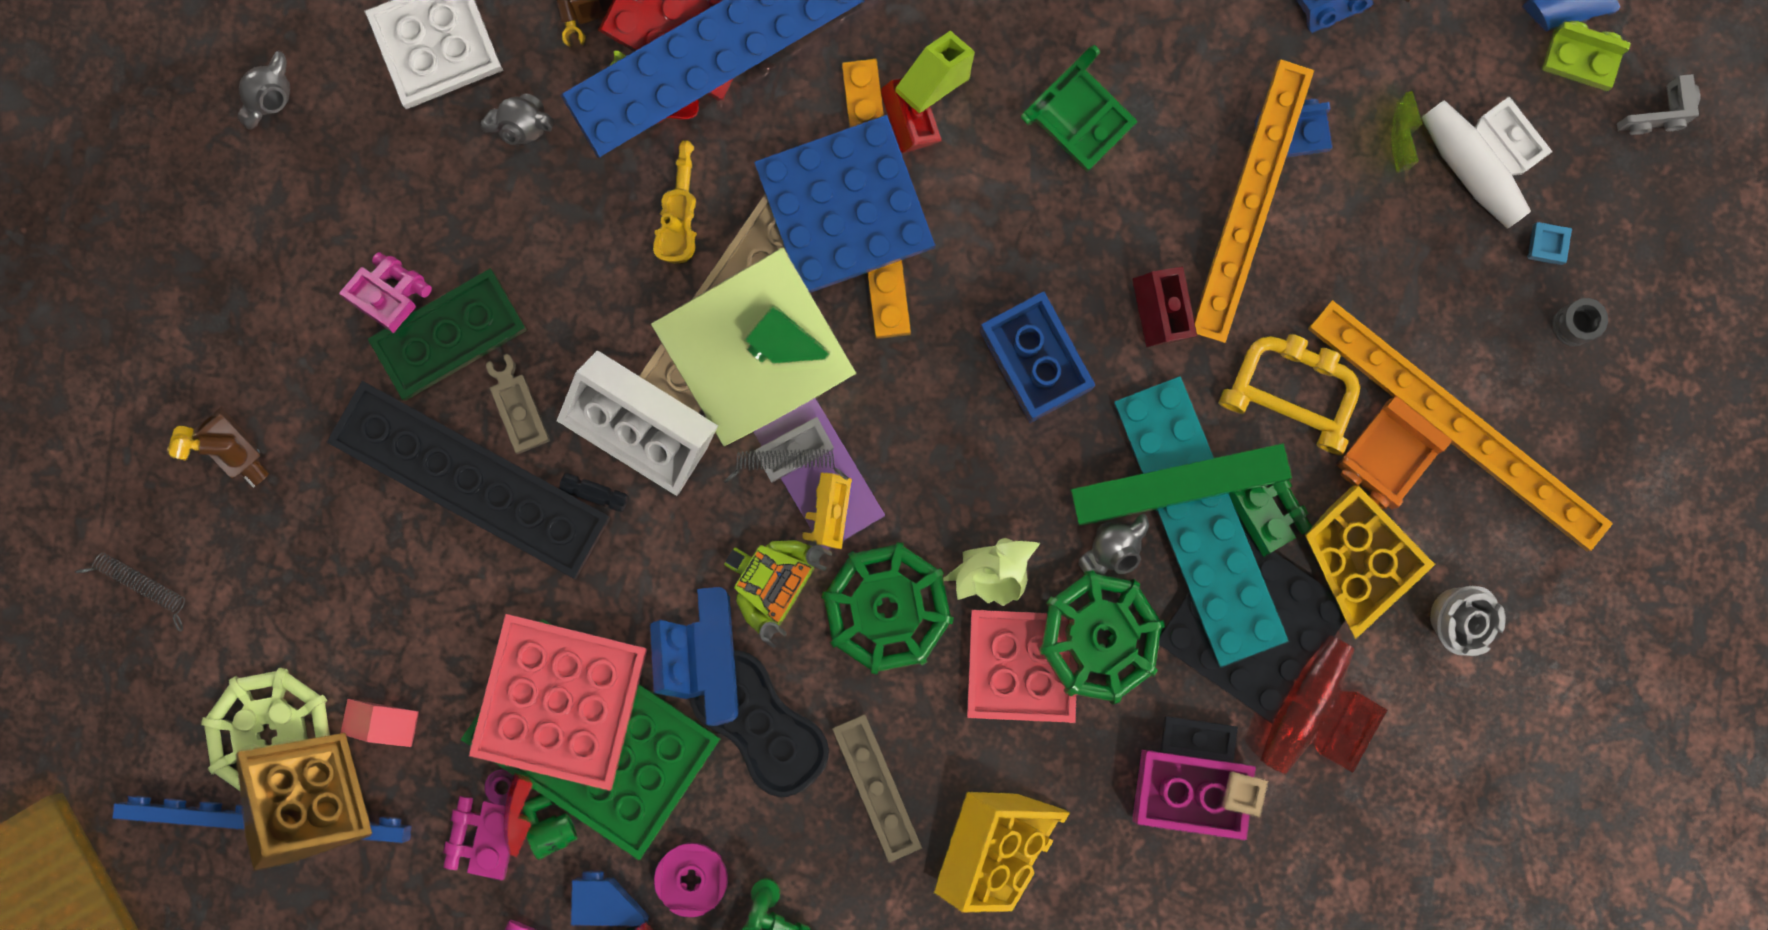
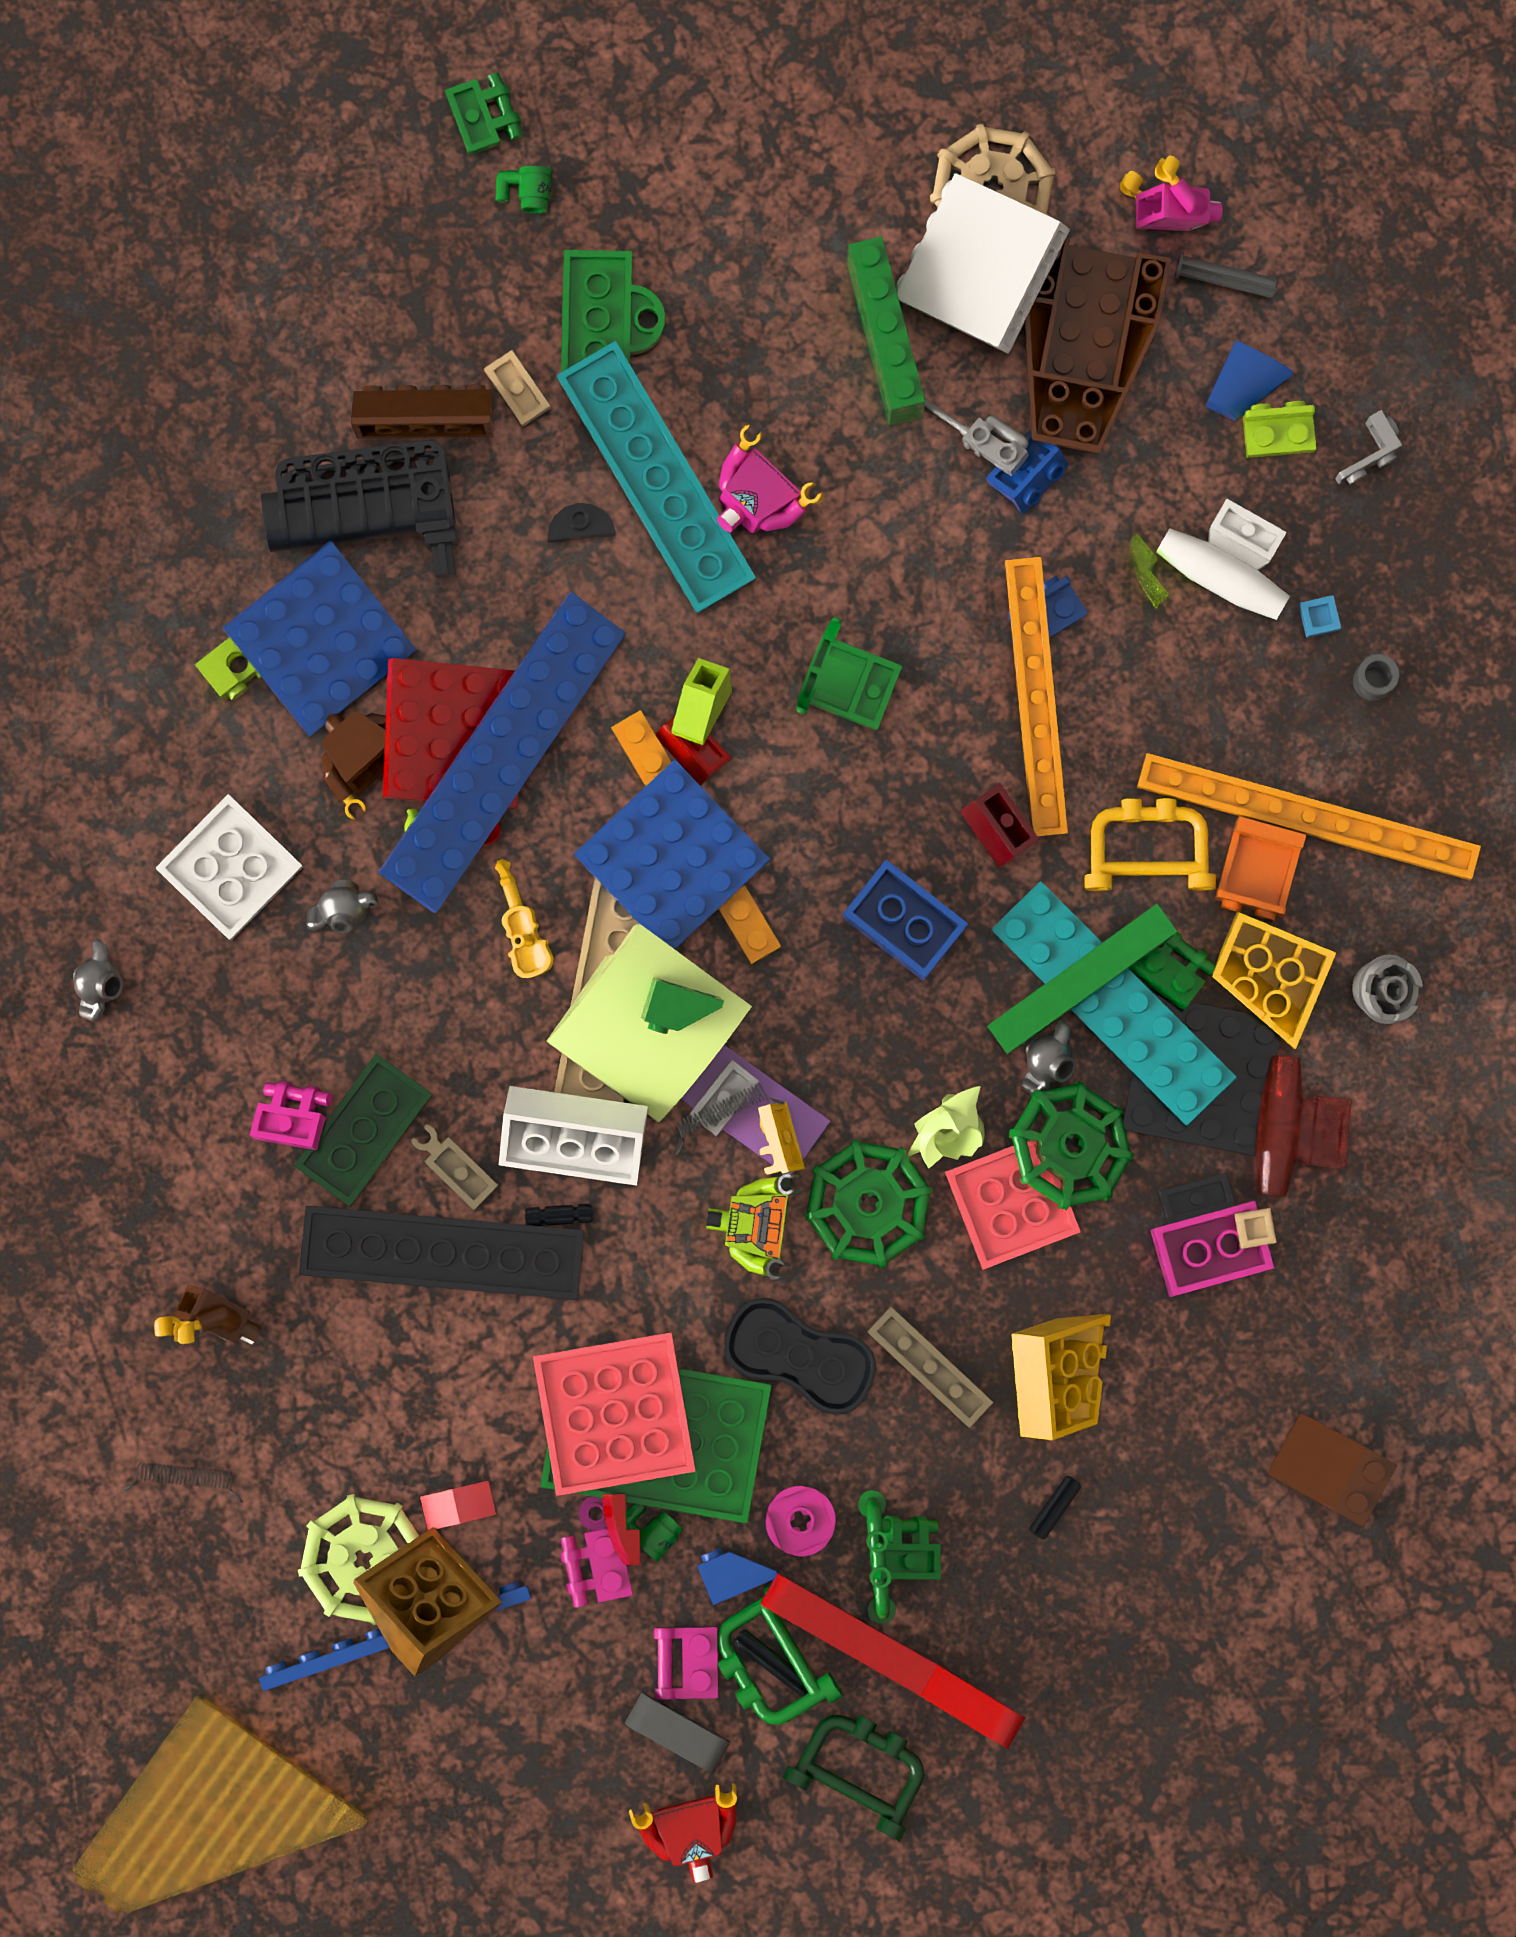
camera: 25 degrees left, 0 degrees up
blue plate [650,587,738,726] -> none

